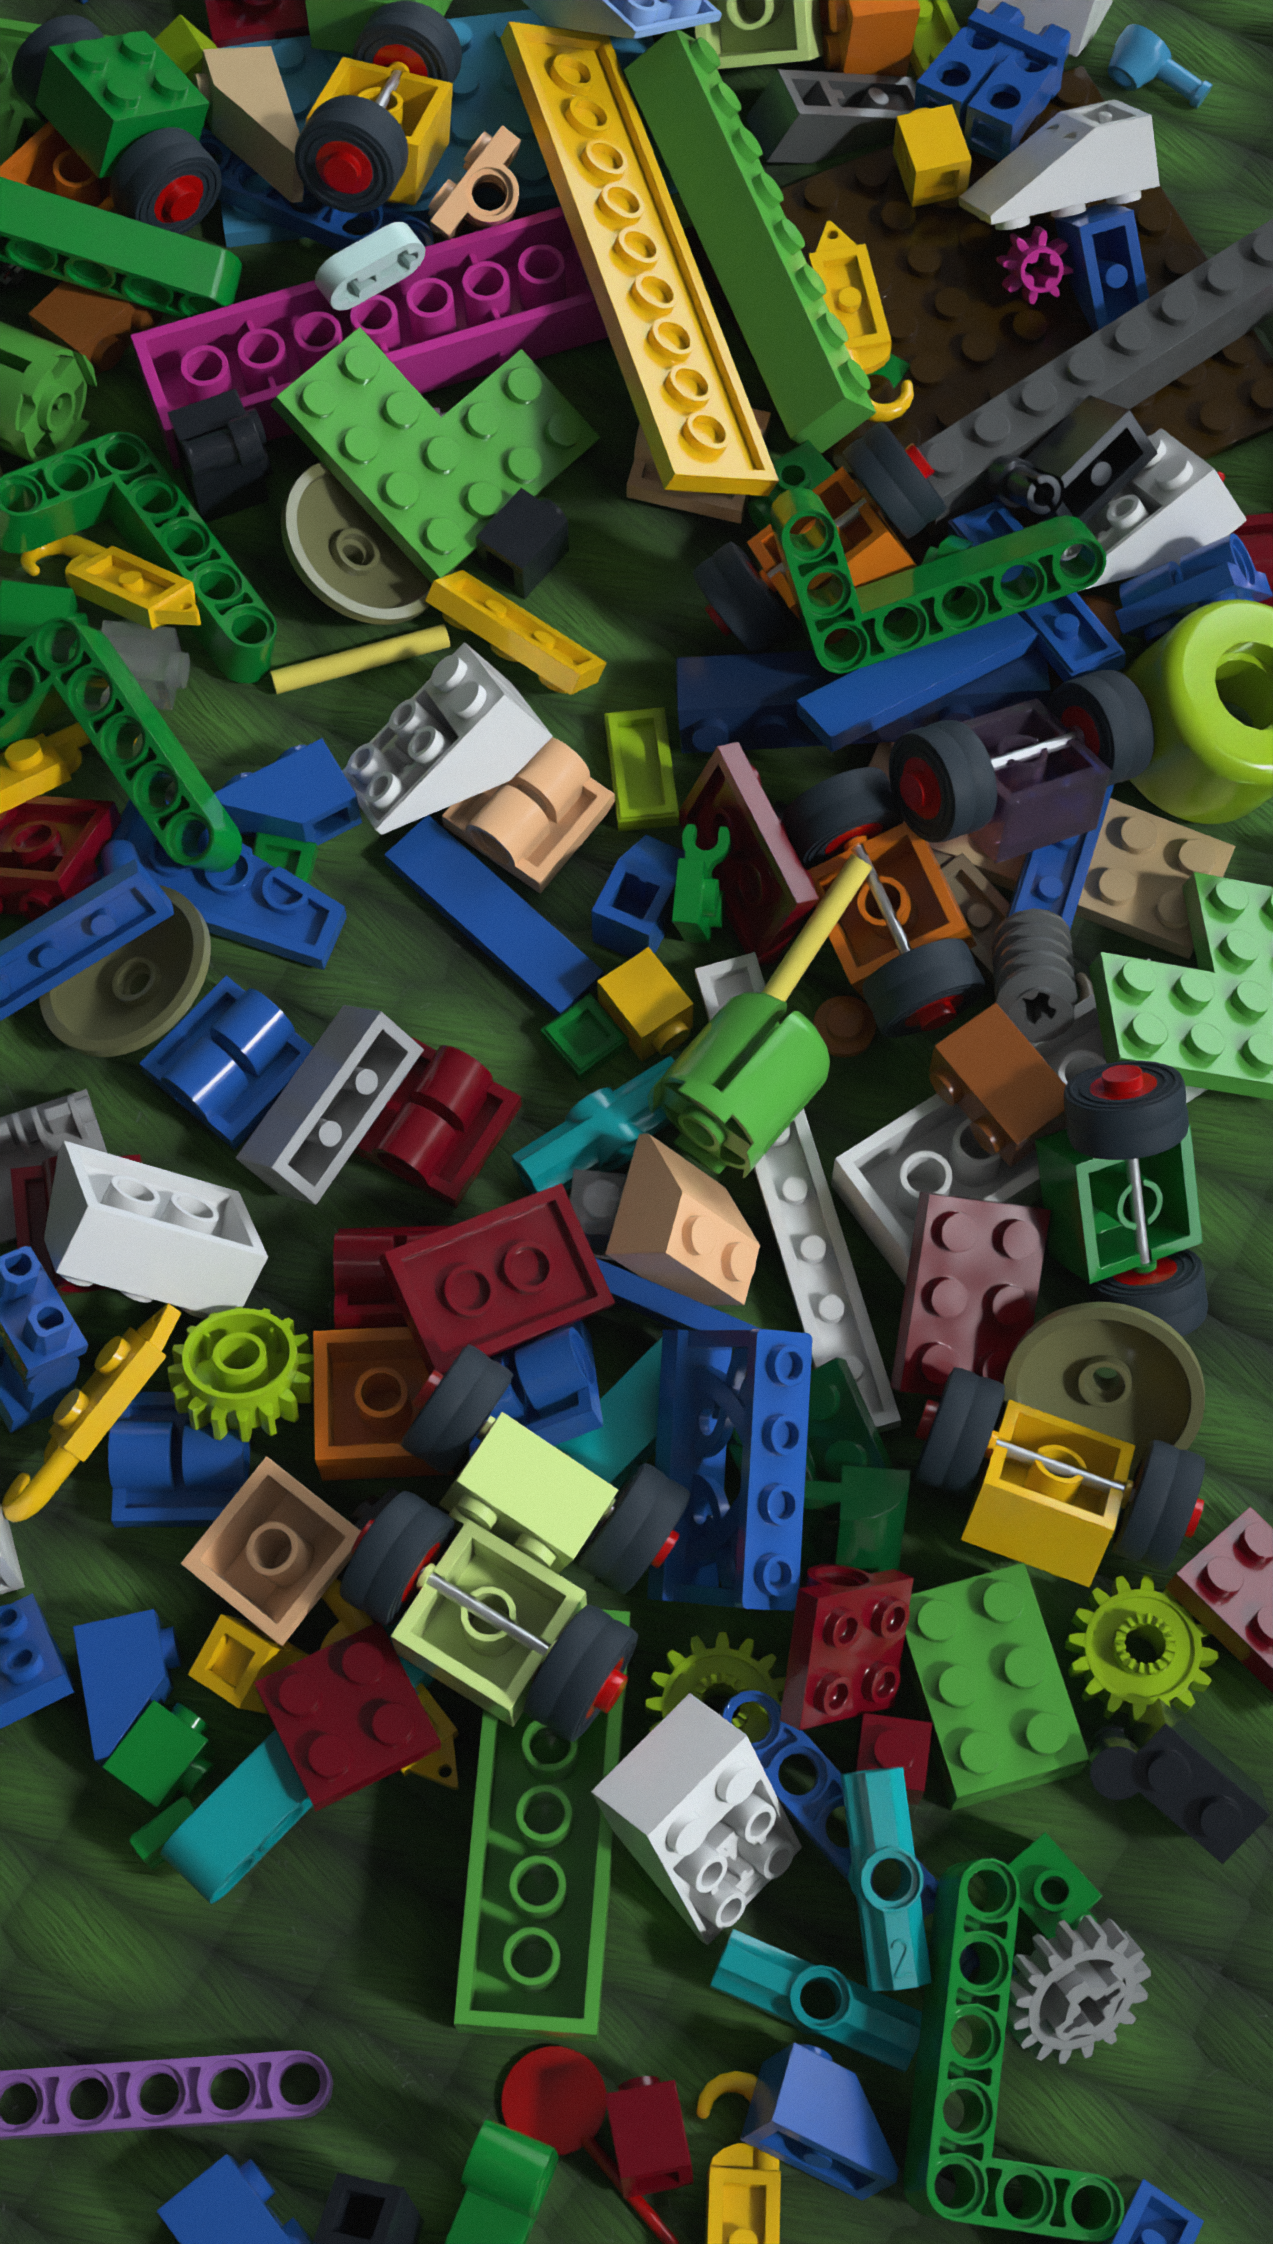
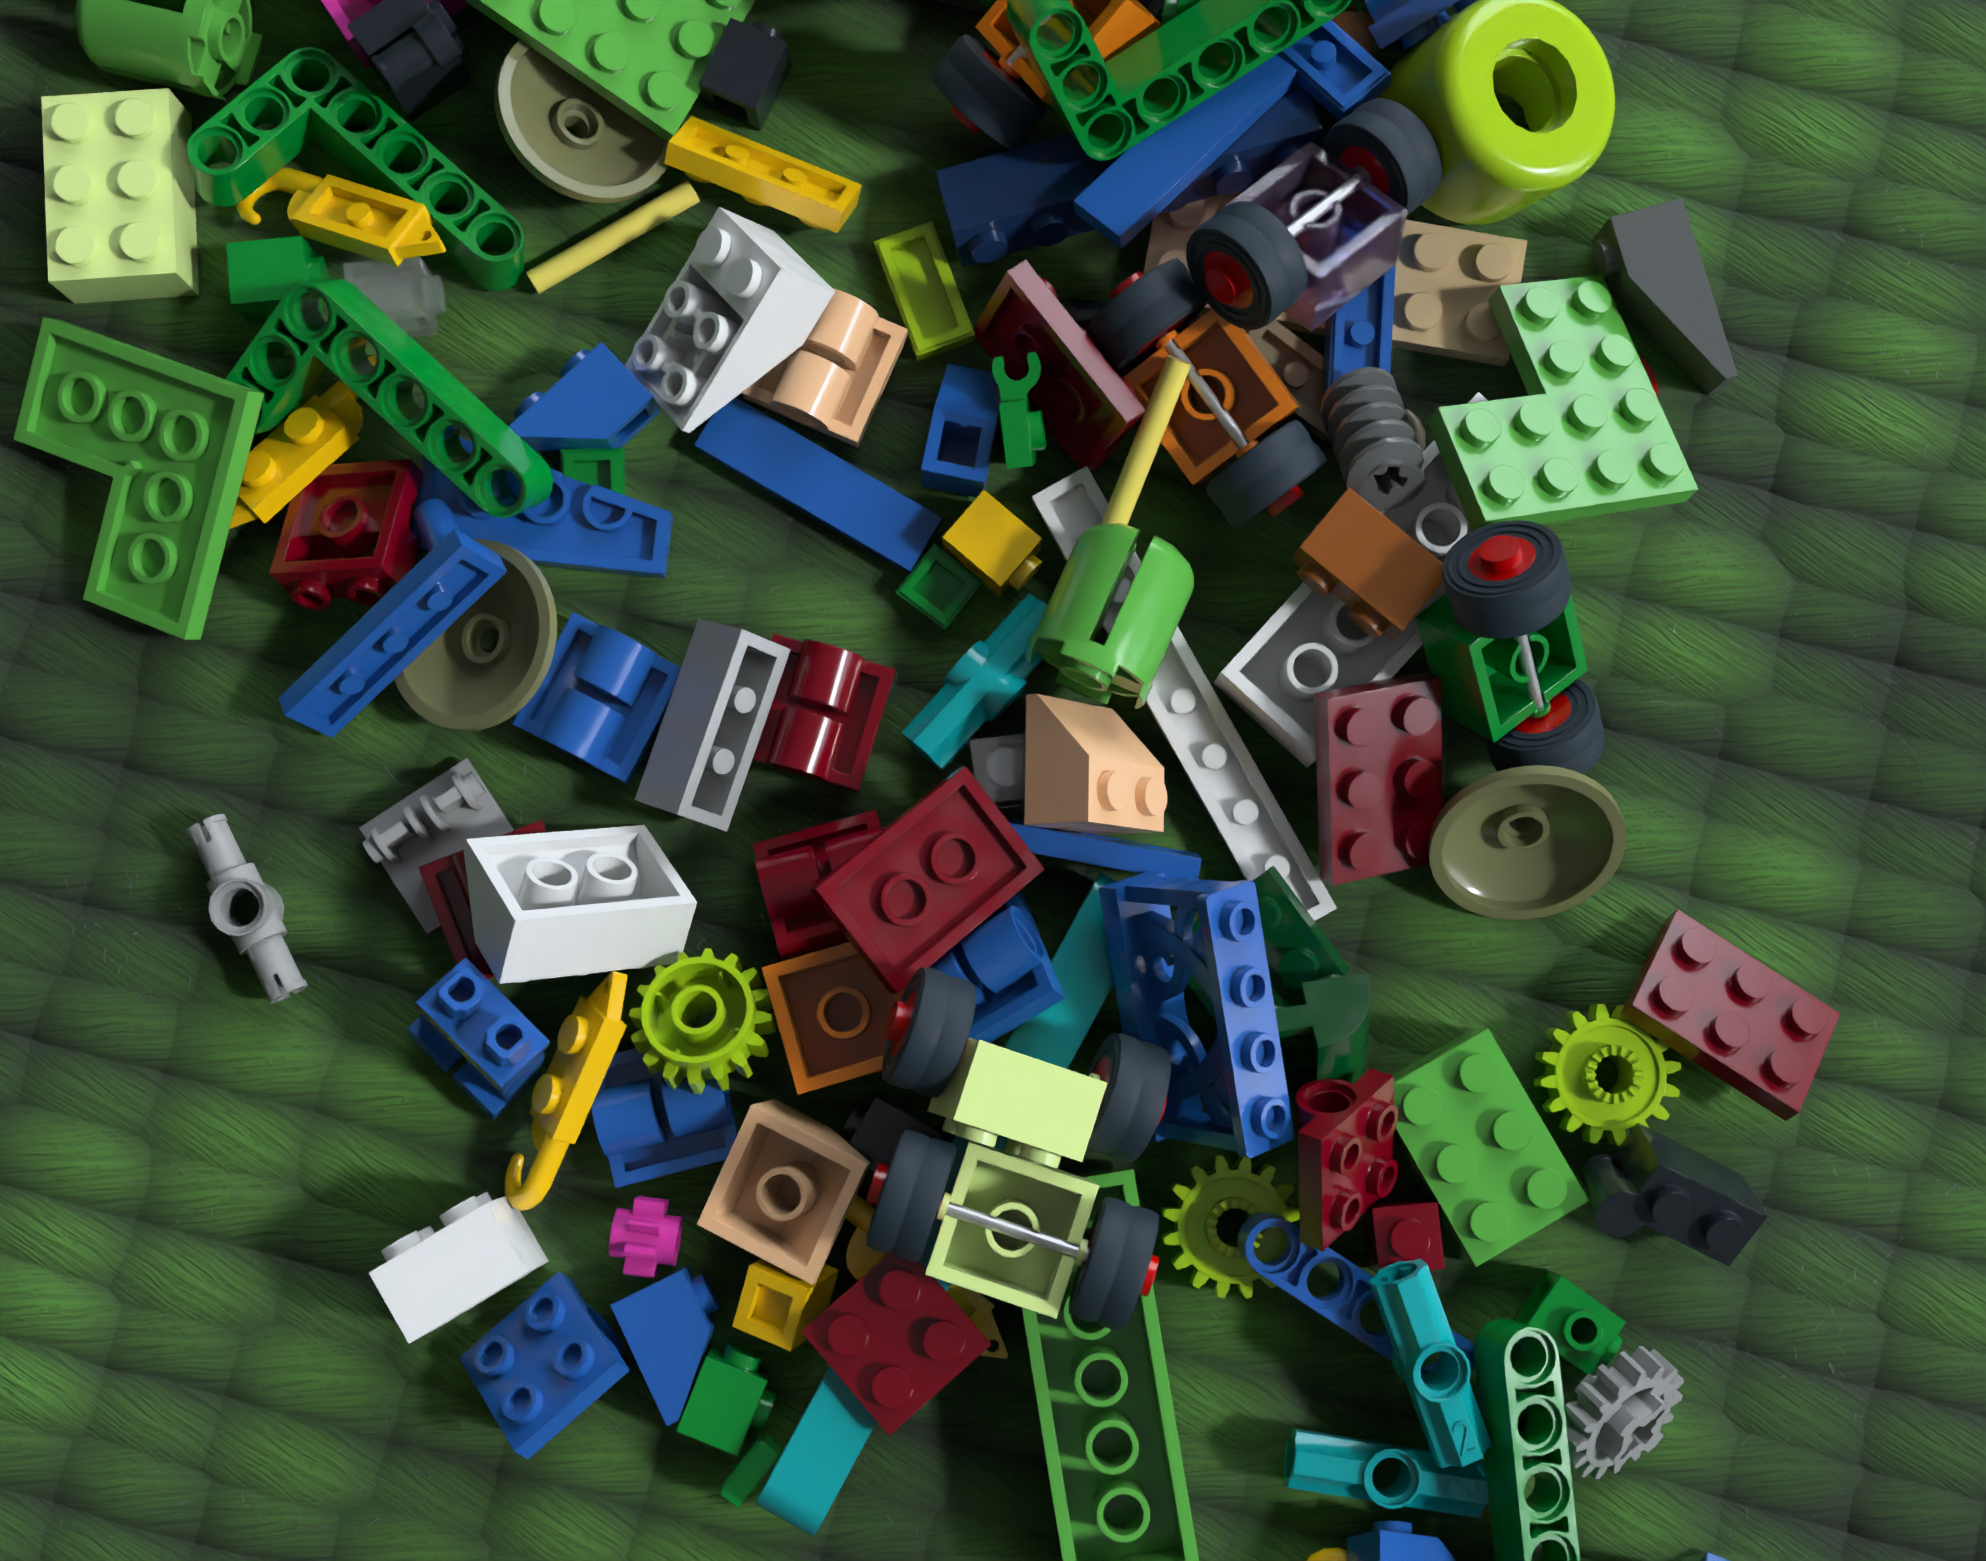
camera: 20 degrees left, 15 degrees up
white slope [591,1693,802,1946] -> none
dark orange plate [813,996,876,1058] -> none
brick [914,1367,1205,1587] -> none
none -> dark pink gear [609,1196,683,1279]

